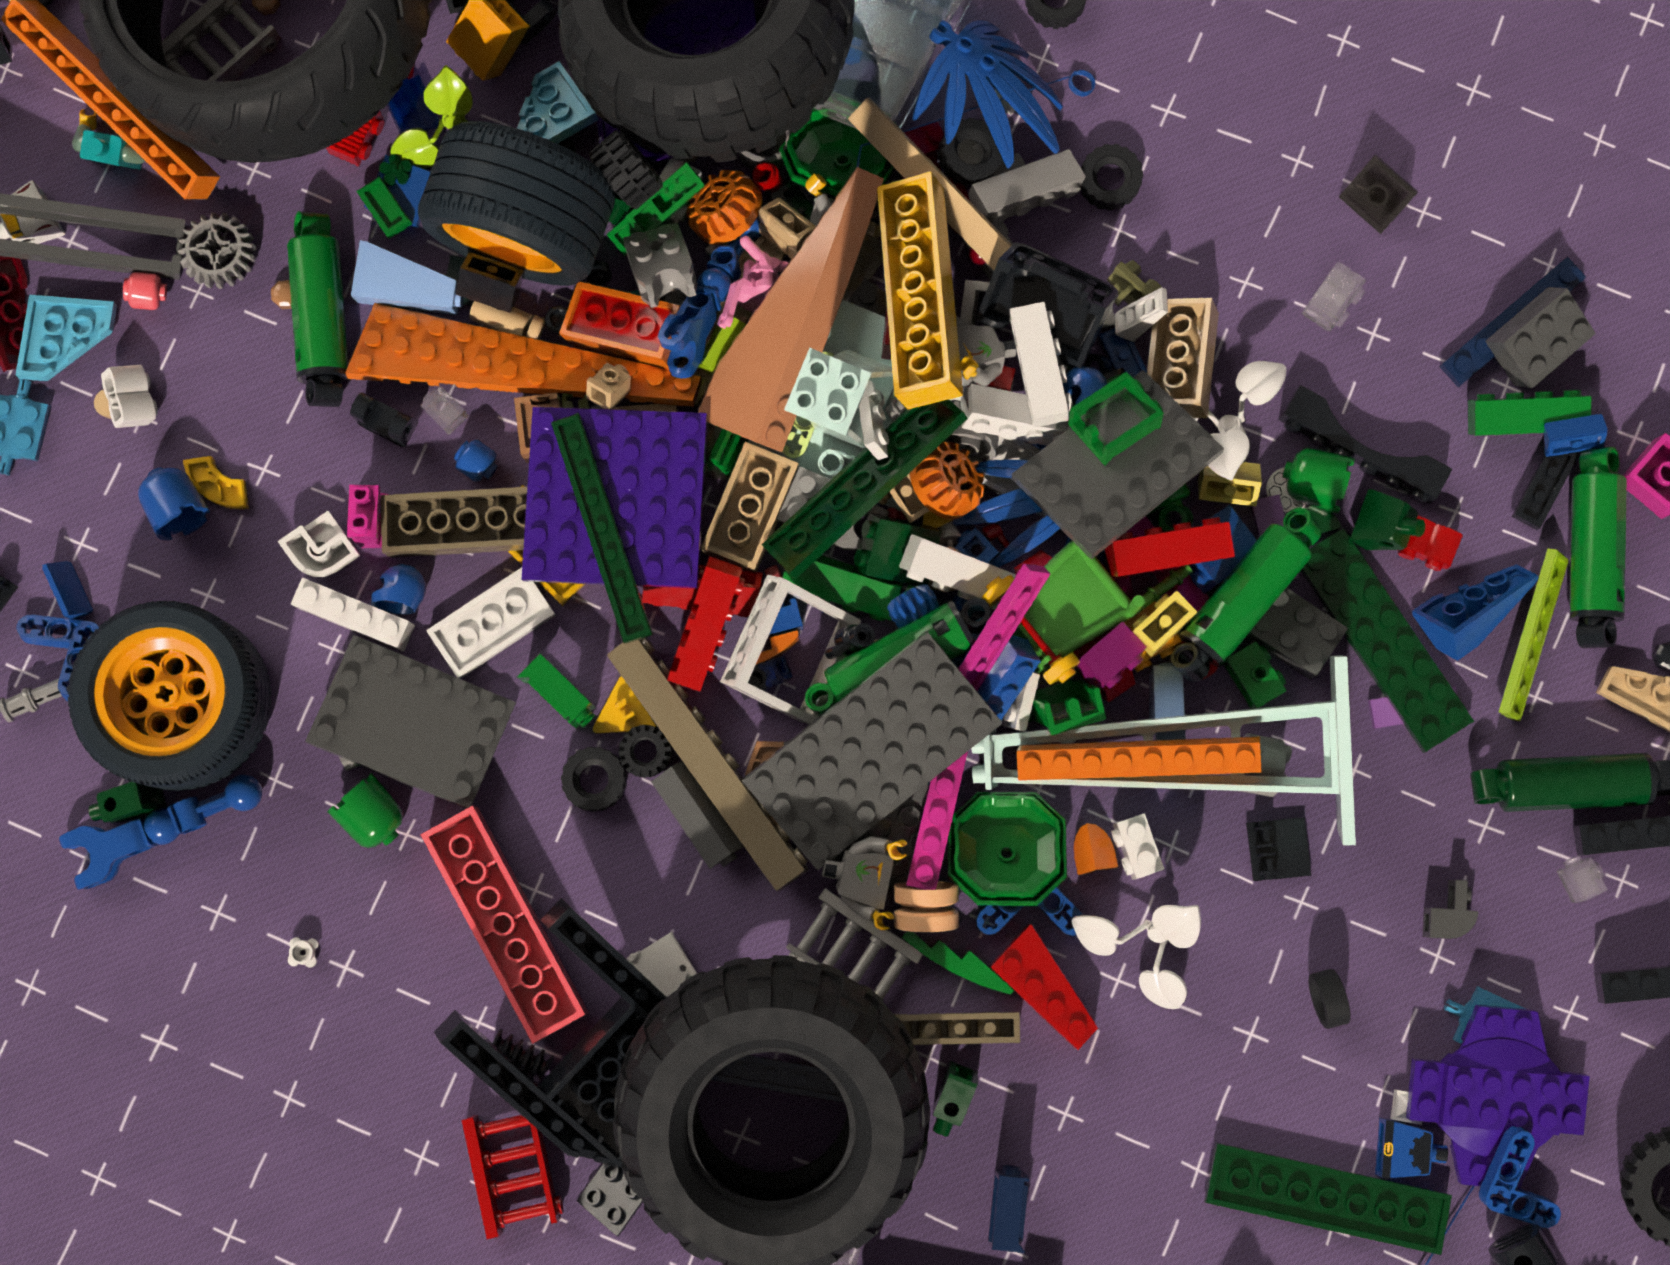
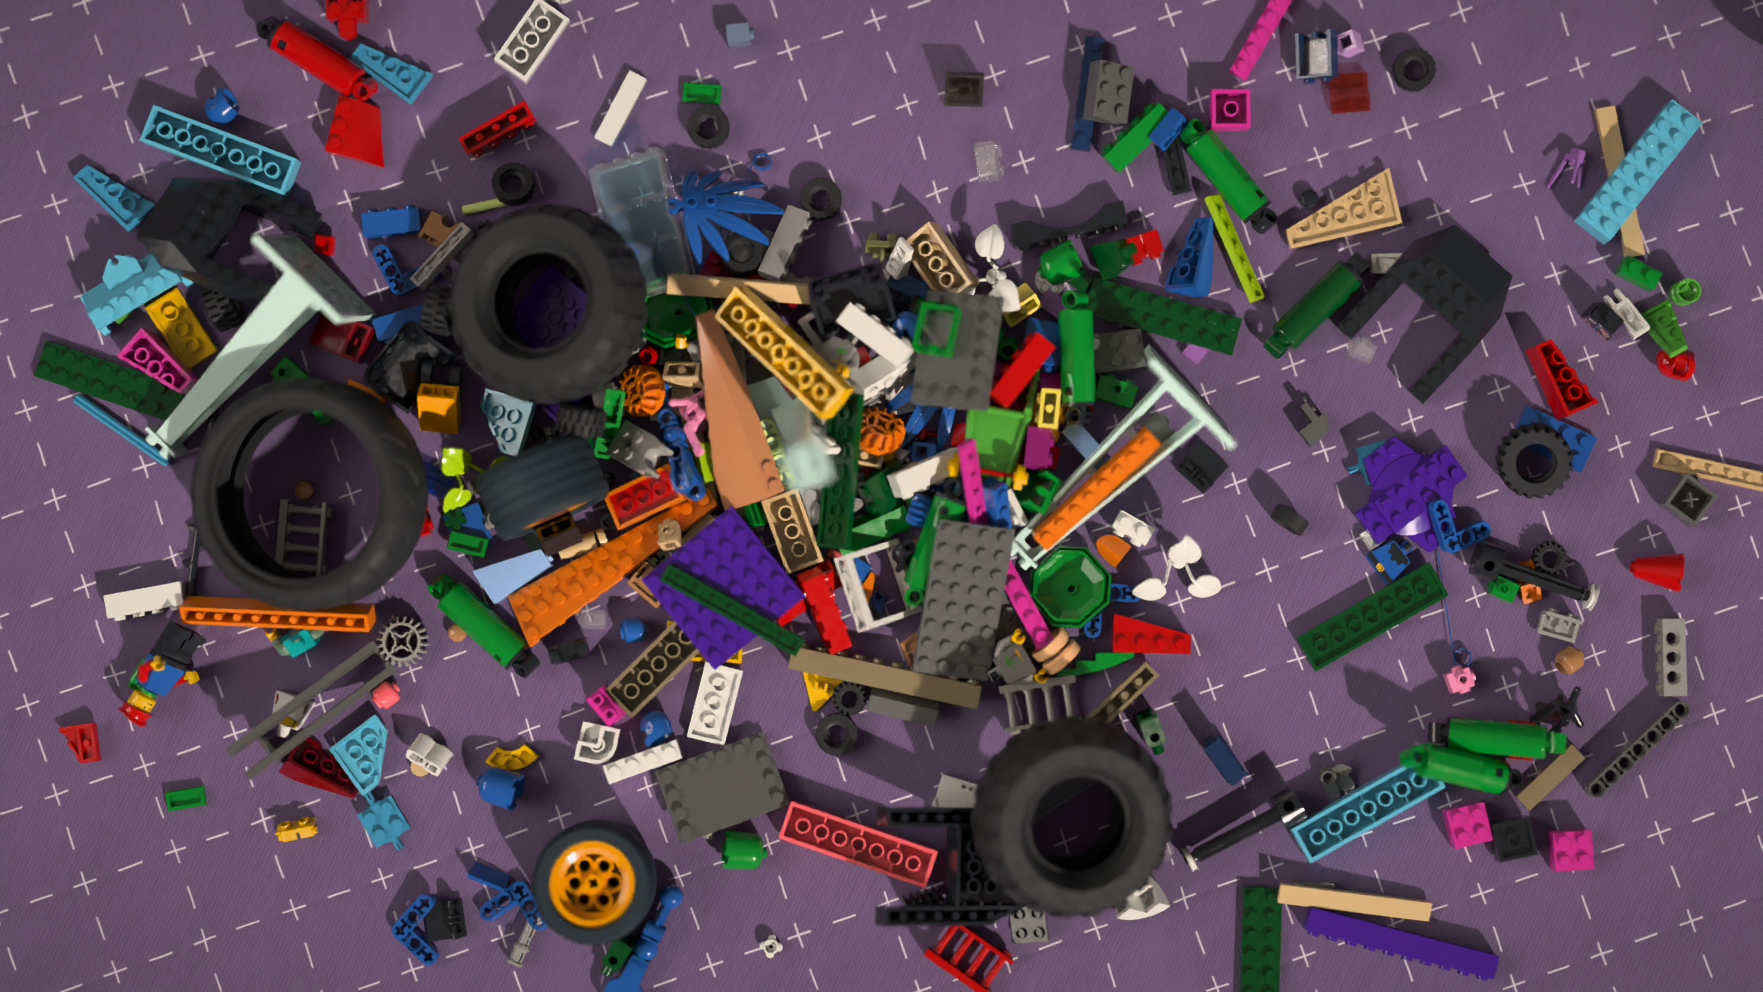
camera: 40 degrees left, 5 degrees up
green window [517,654,596,728] -> none

